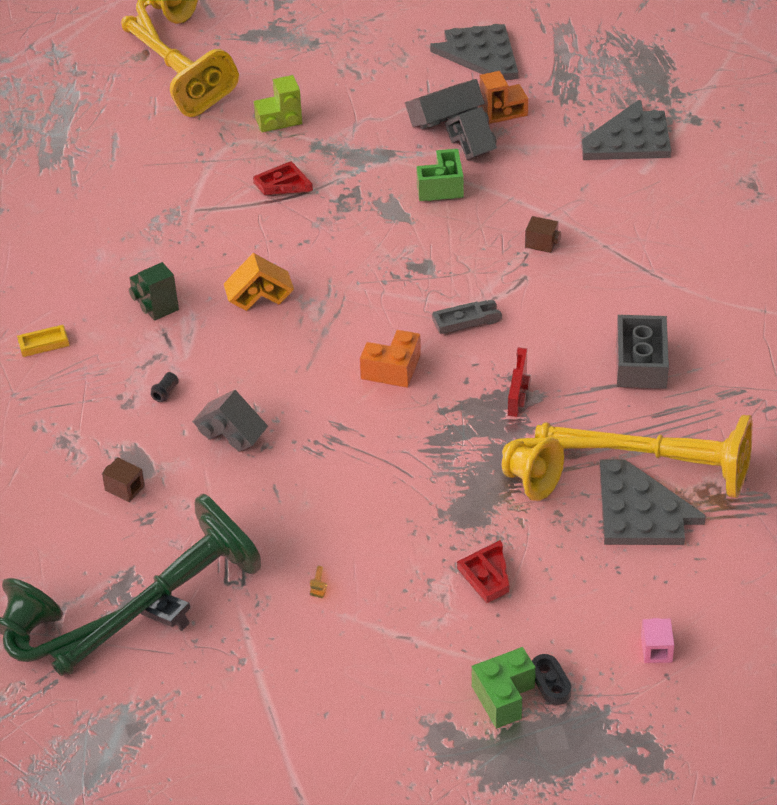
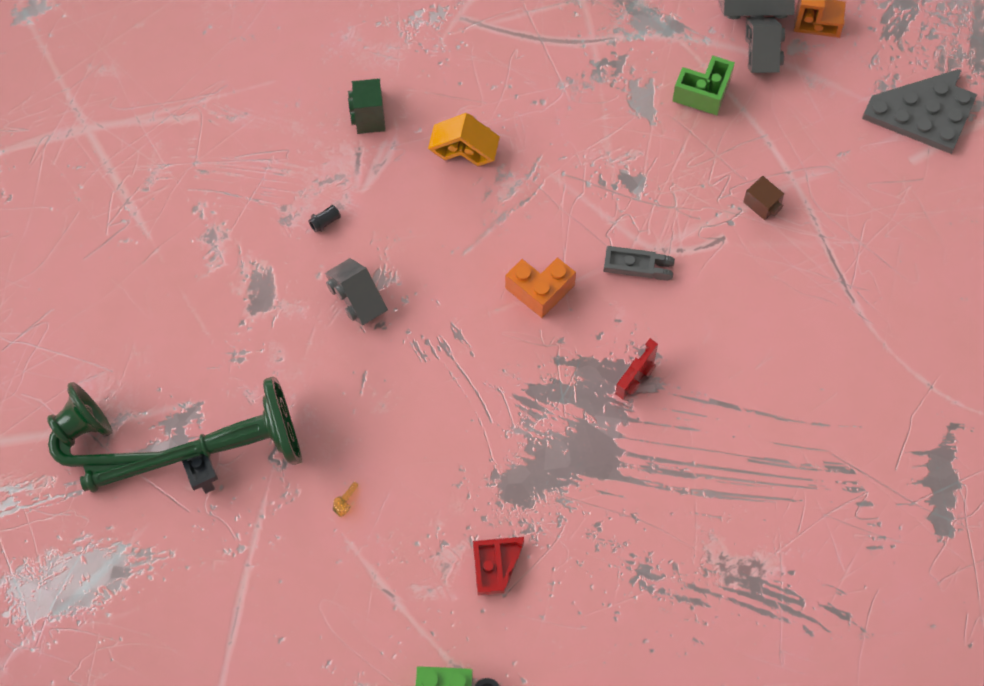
camera: 25 degrees right, 20 degrees up
yellow tile [17,324,70,357] -> none
reddish brown brick [102,457,145,502] -> none
red wing [253,161,313,195] -> none
yellow piece [502,415,753,501] -> none
dark grey wing [599,460,706,545] -> none
dark grey brick [616,315,669,388] -> none

